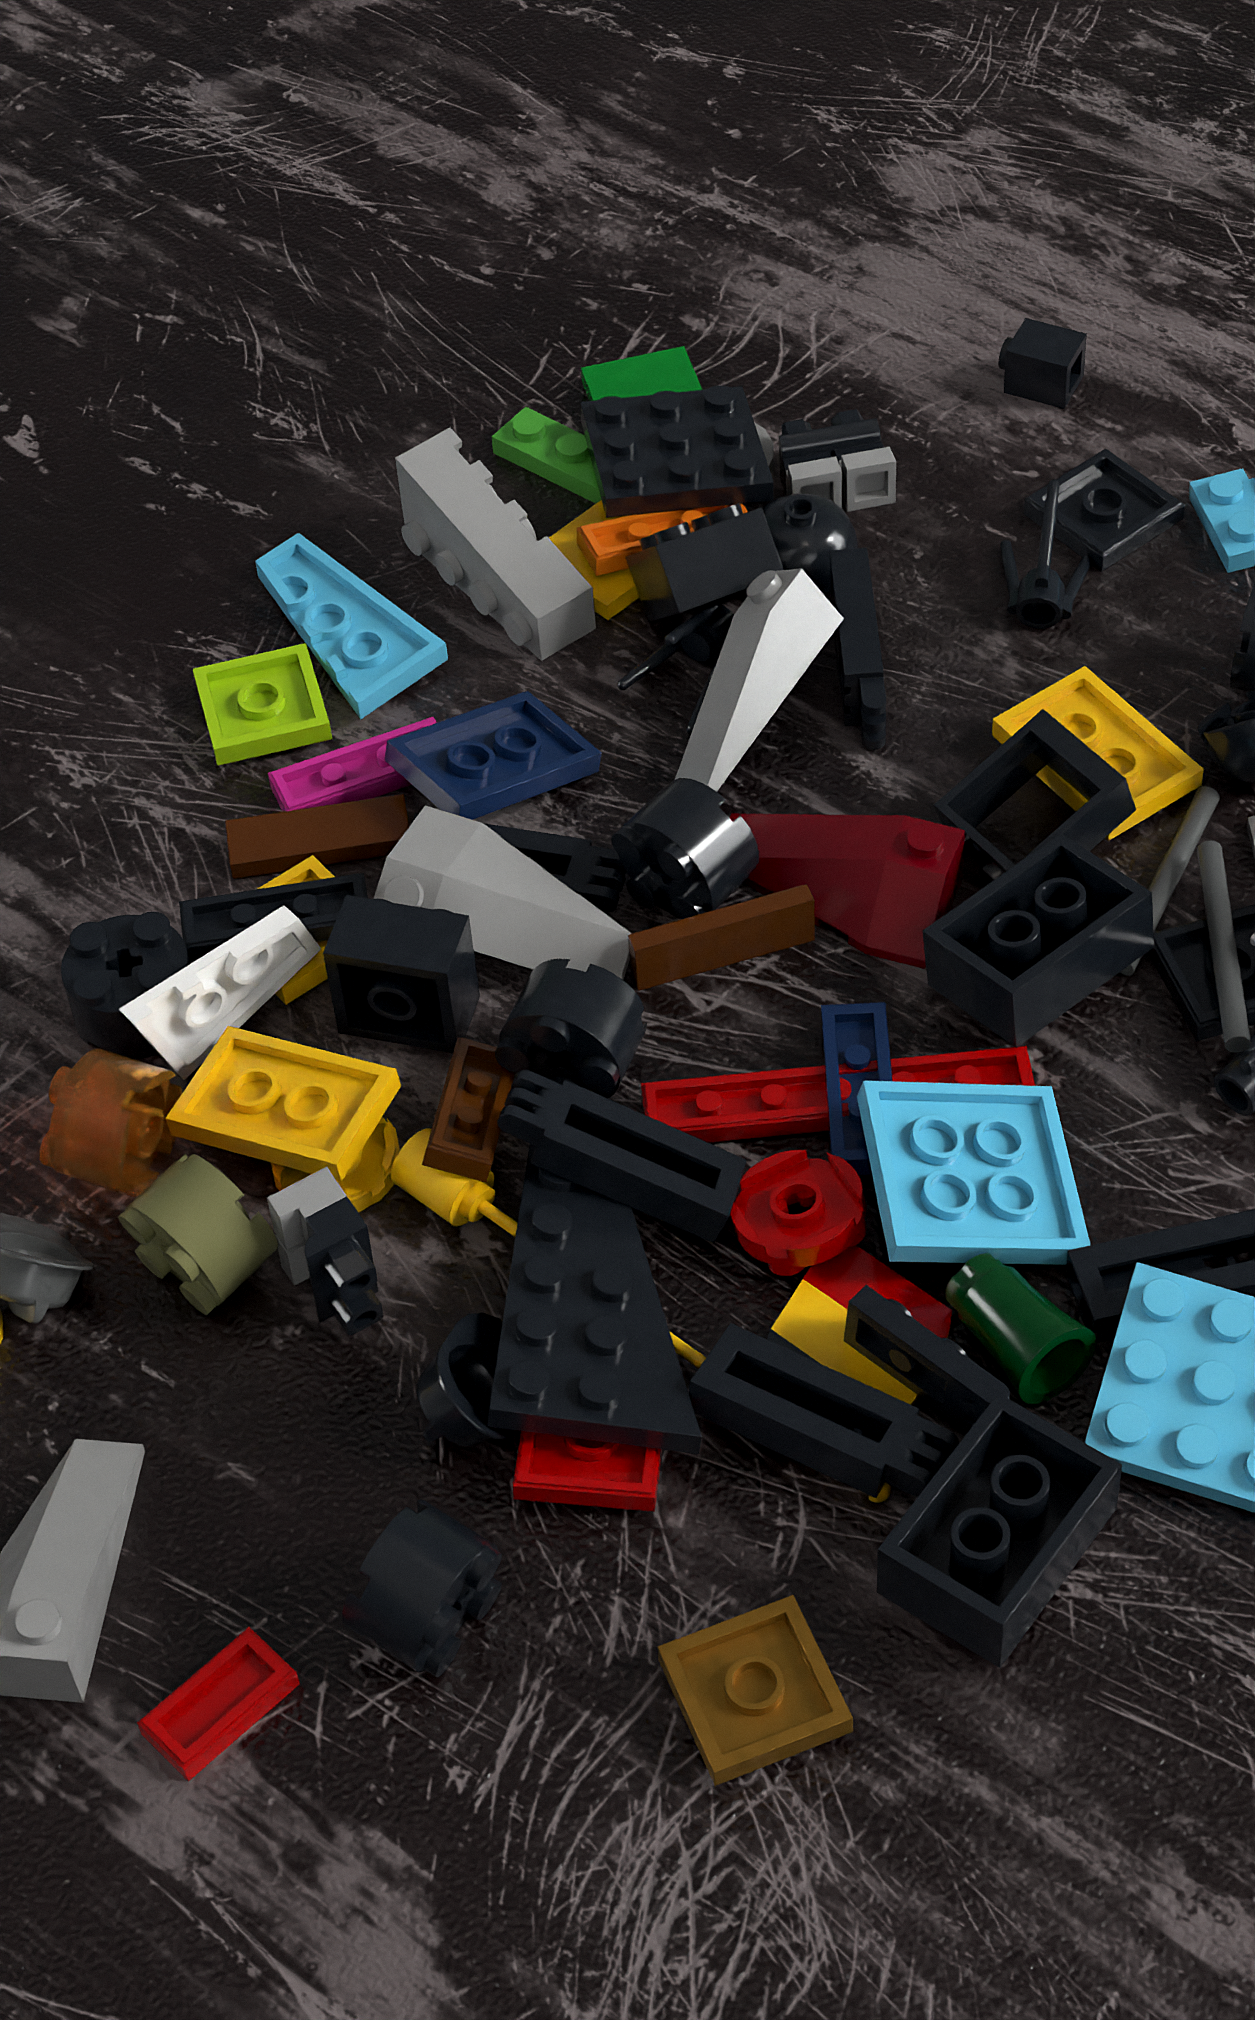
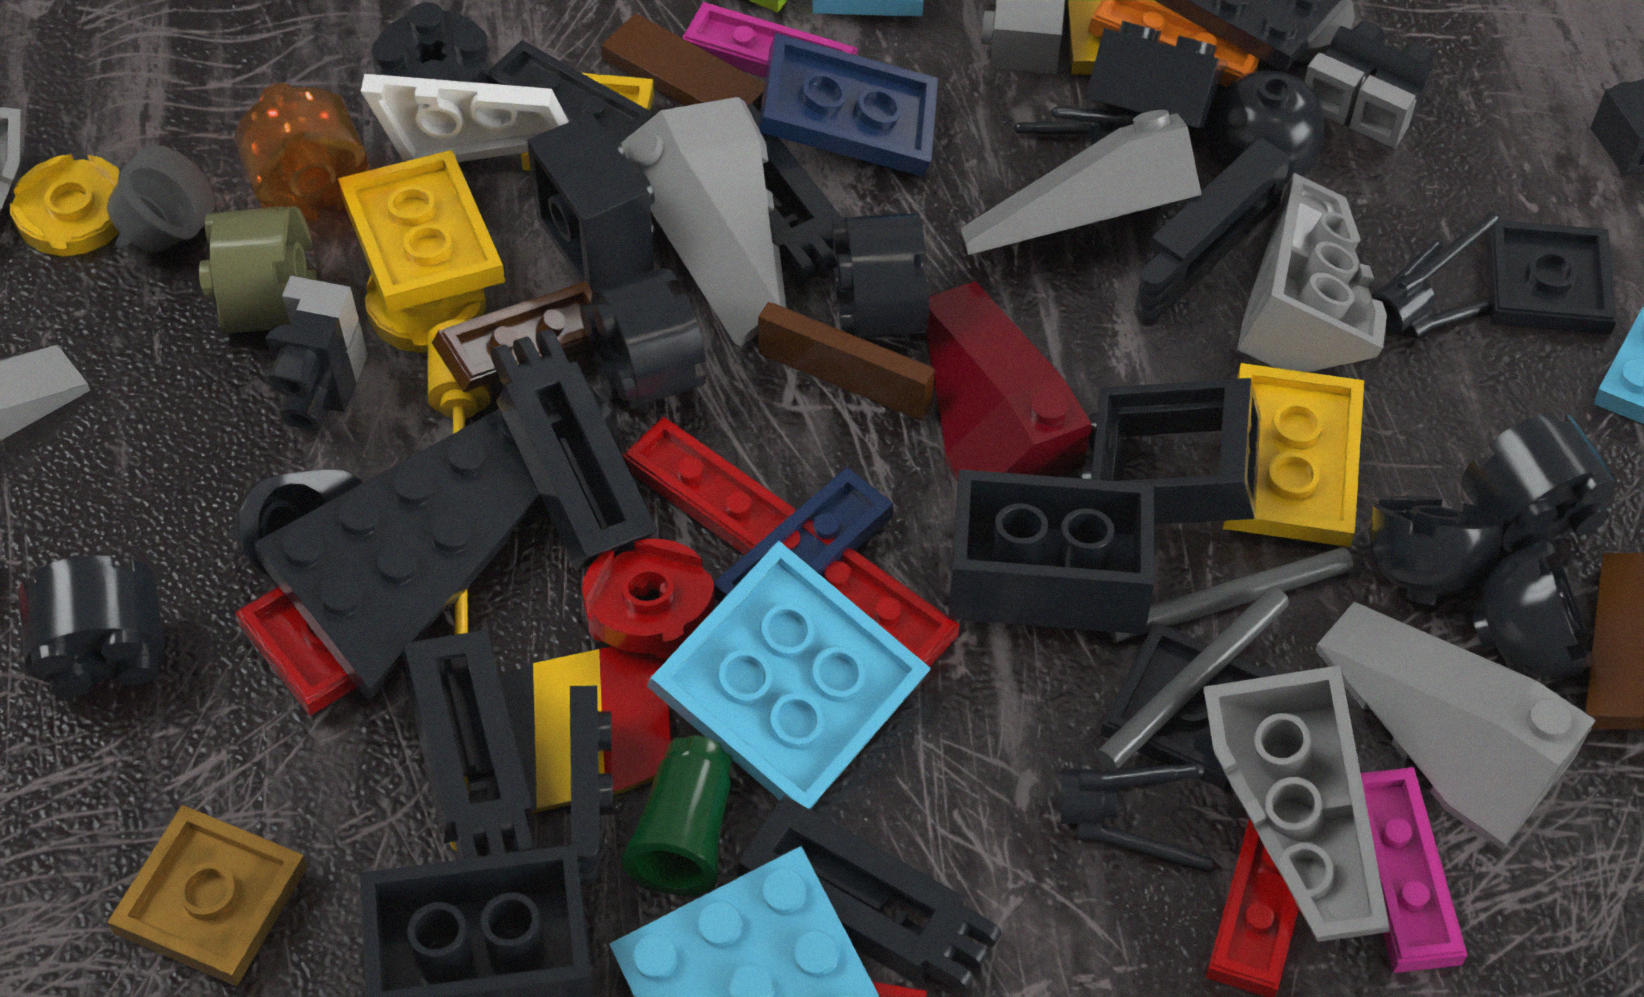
camera: 40 degrees right, 5 degrees up
none -> light grey wedge [1237,173,1387,372]

